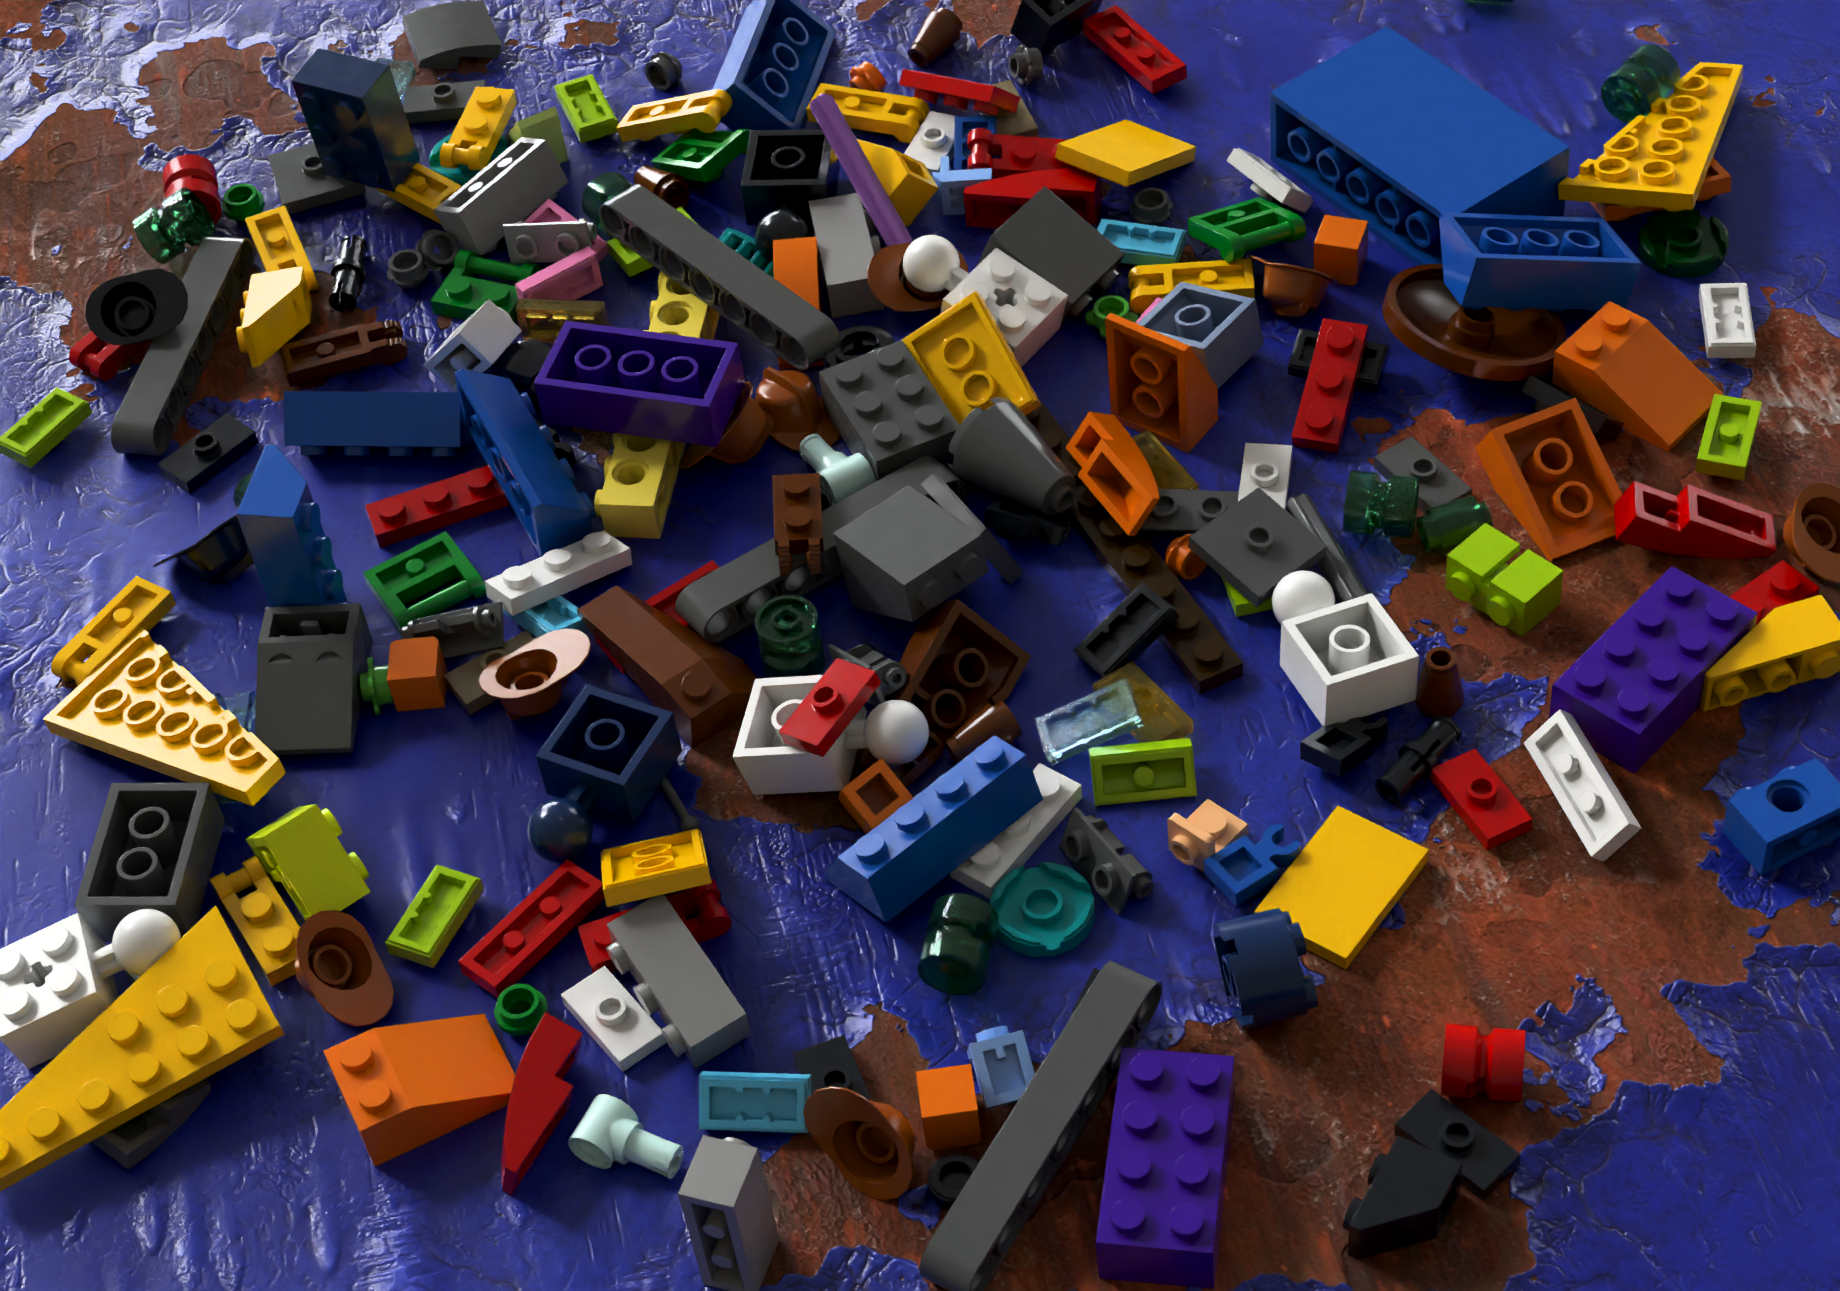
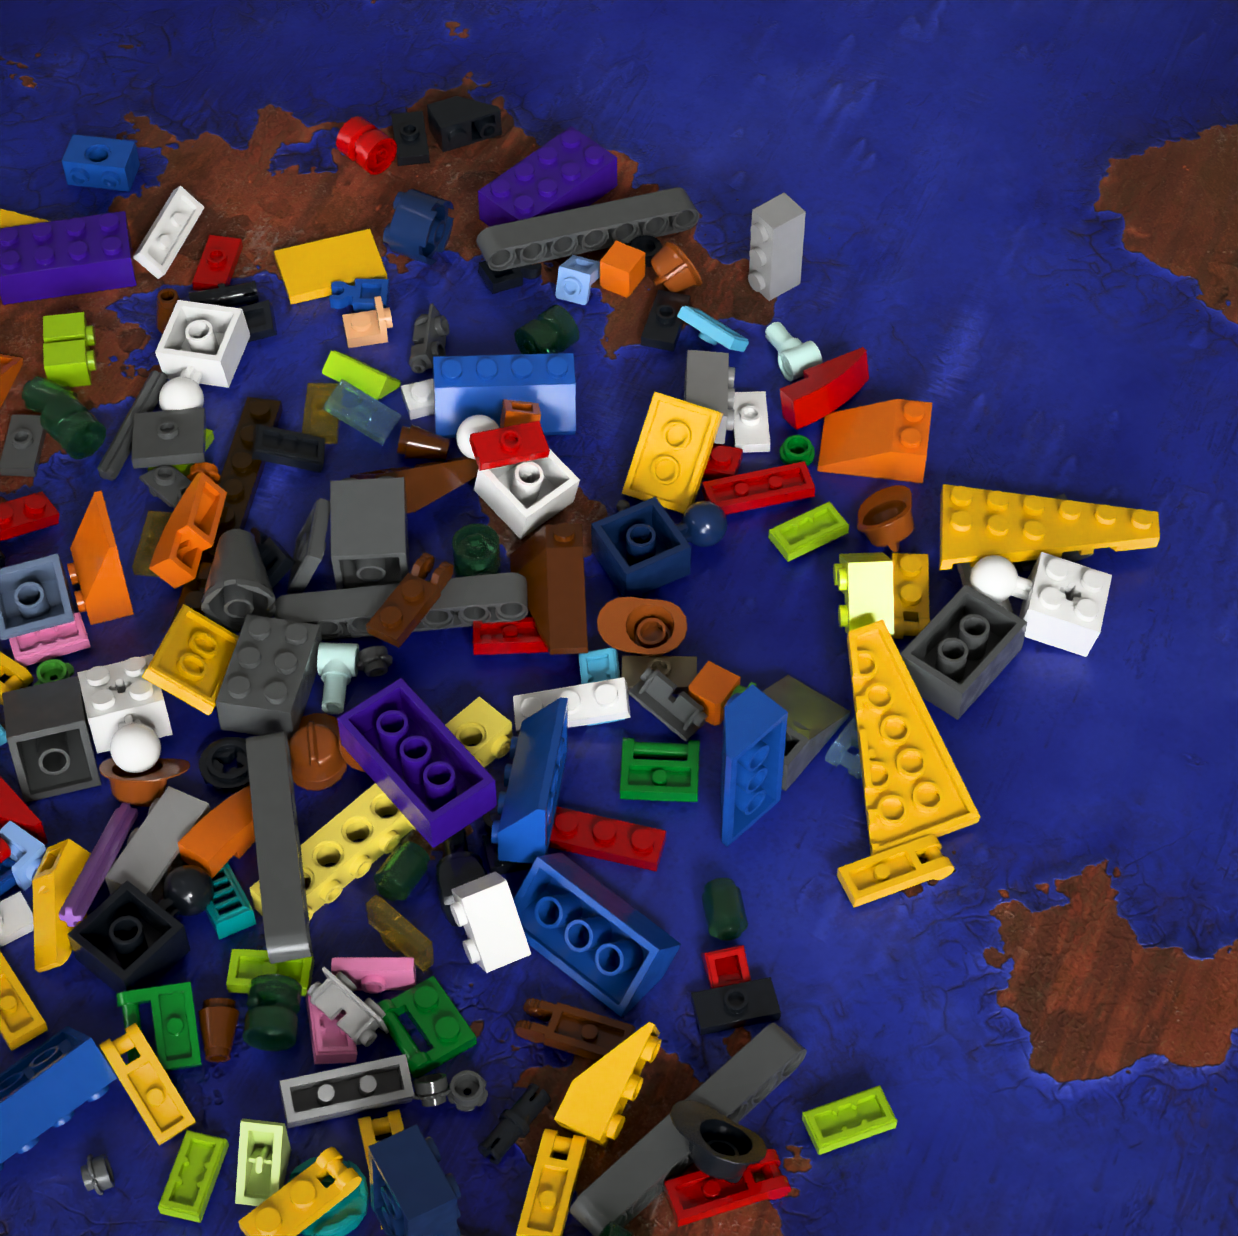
camera: 150 degrees left, 5 degrees up
black piece [153,515,254,584] -> none
dark grey hinge [828,644,907,707] -> none
teal tile [990,862,1095,957] -> none
white plate [1238,443,1292,510] -> none
none -> red slope [701,945,751,989]

